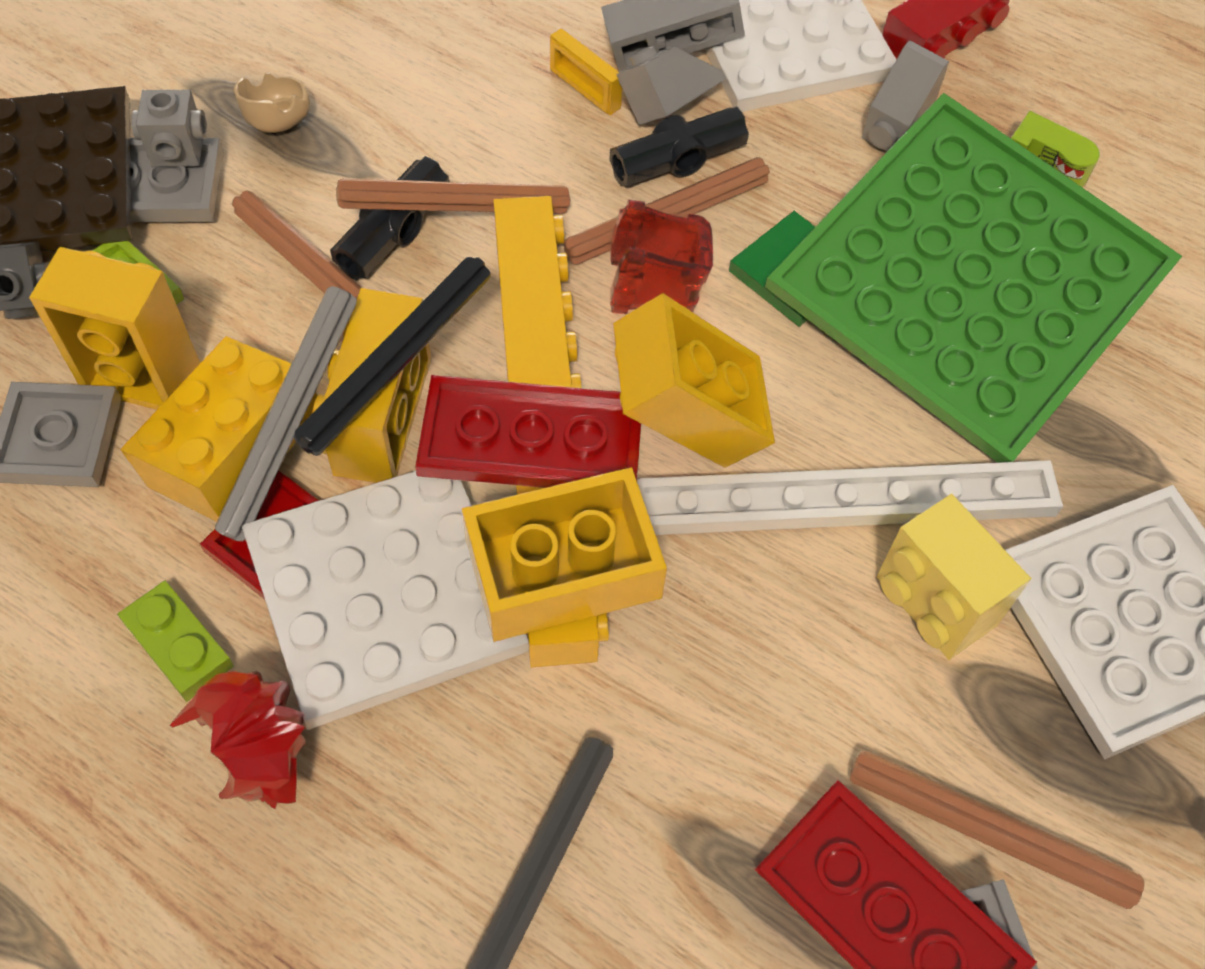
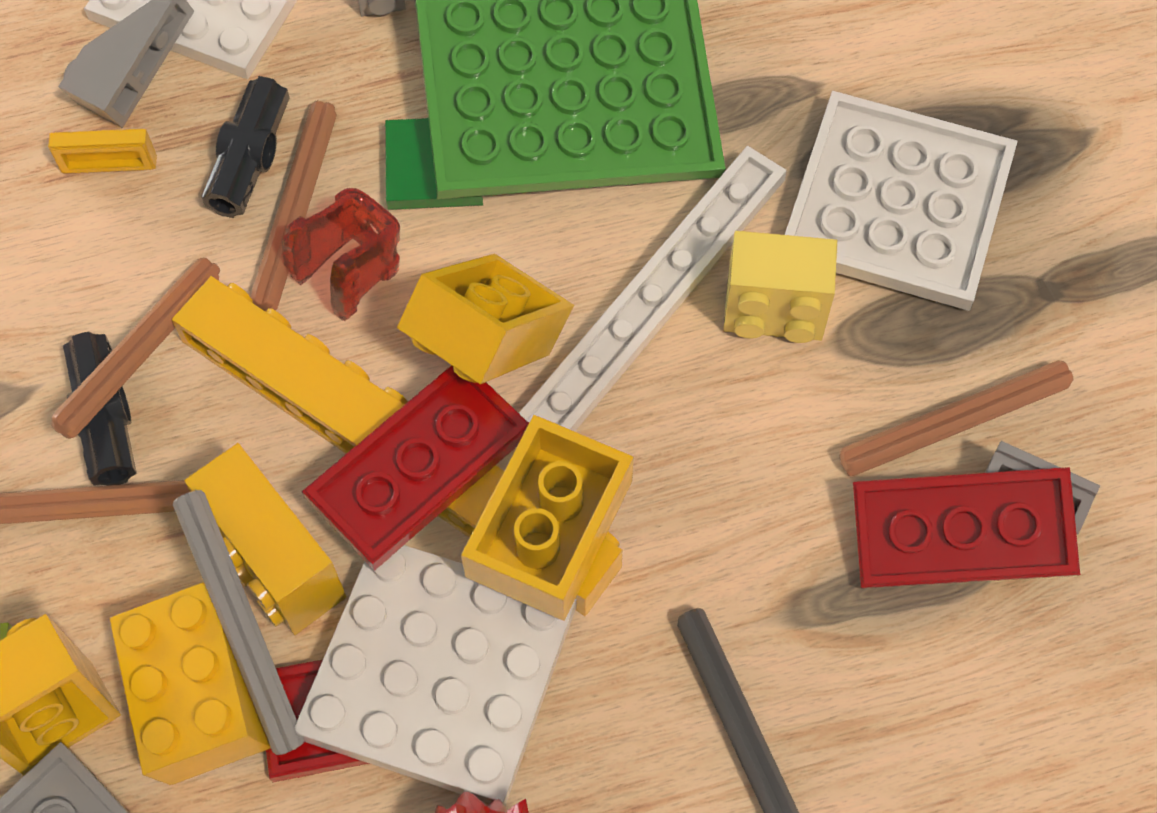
camera: 45 degrees left, 5 degrees up
black axle [294,257,491,456] -> none
light grey slope [616,45,726,125] -> none

